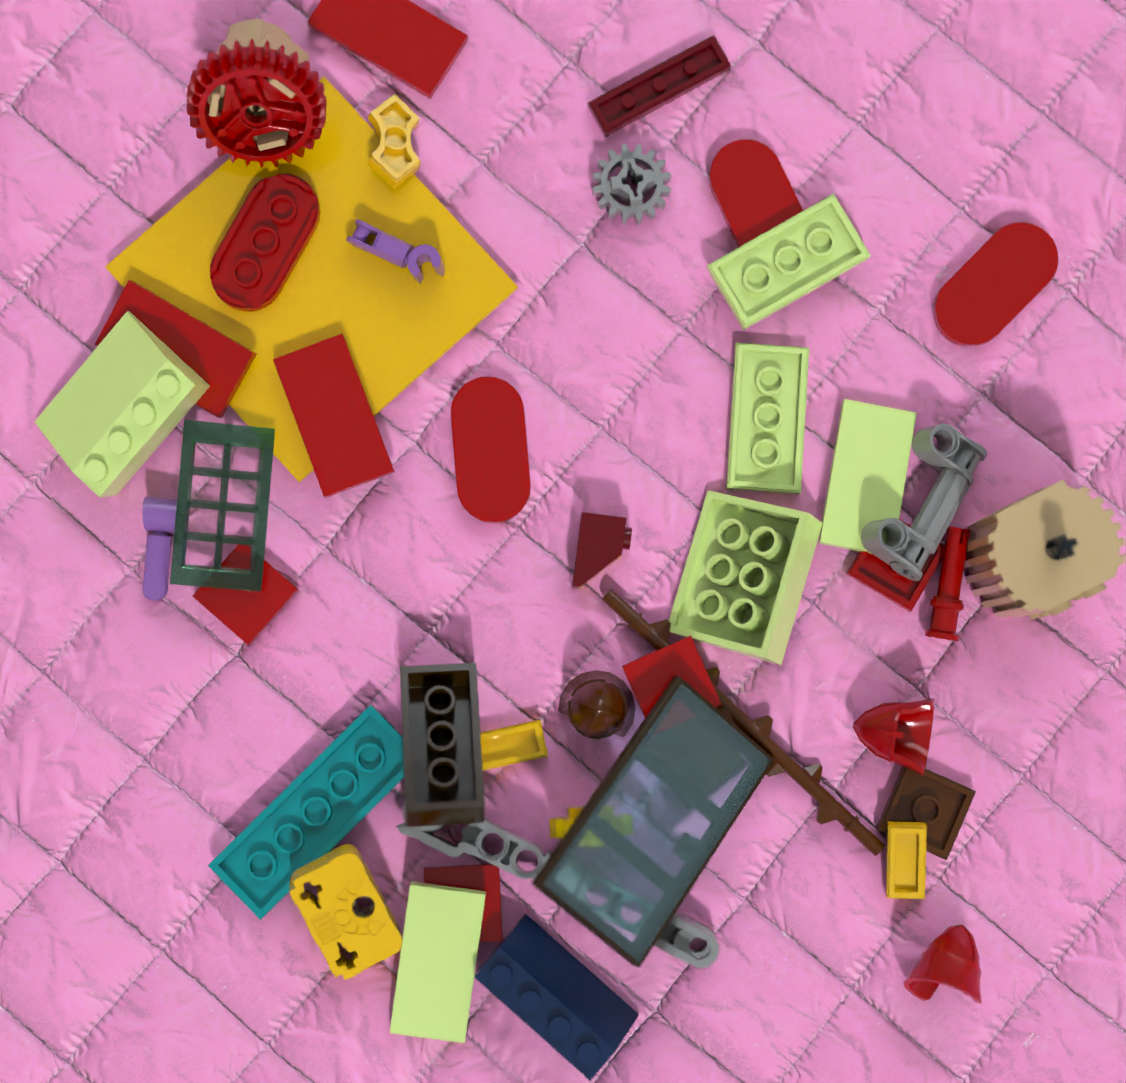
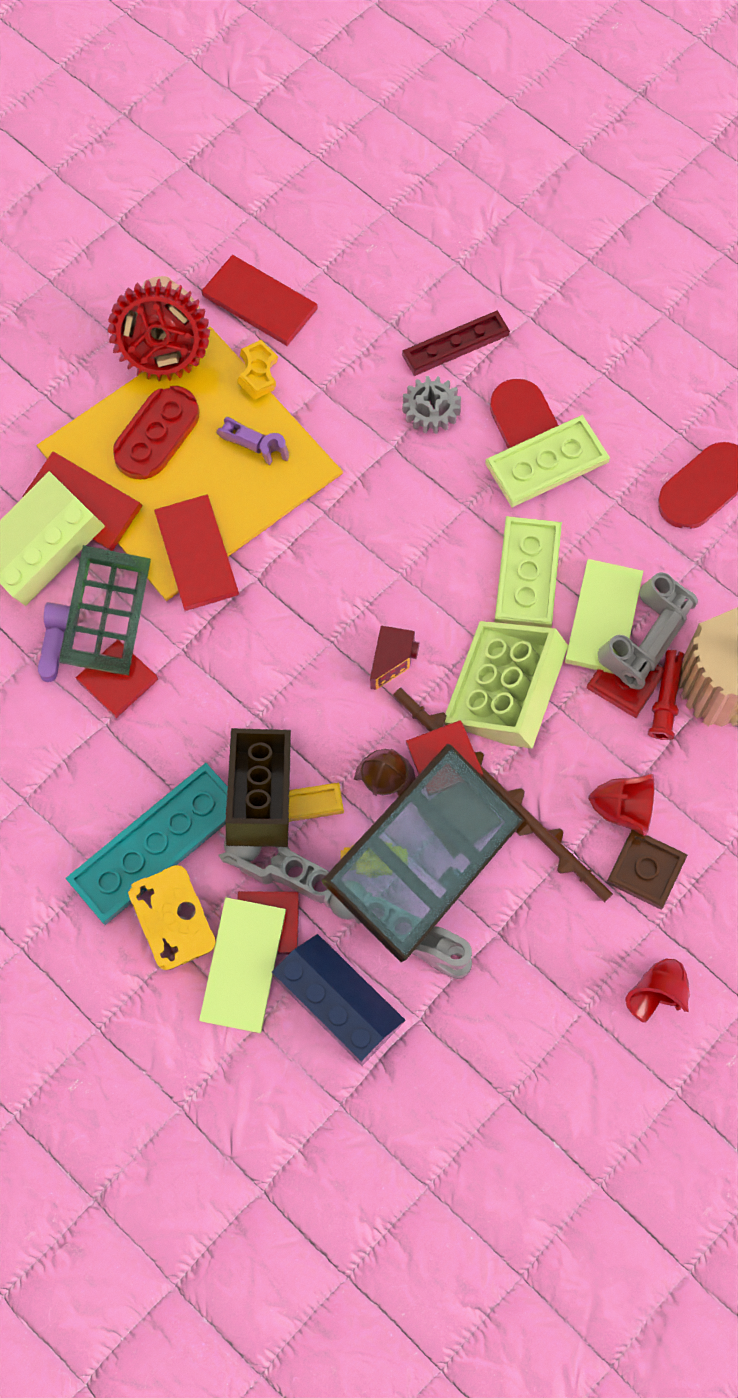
camera: 10 degrees right, 15 degrees down
red tile [451,377,531,524] -> none
yellow tile [886,822,927,899] -> none

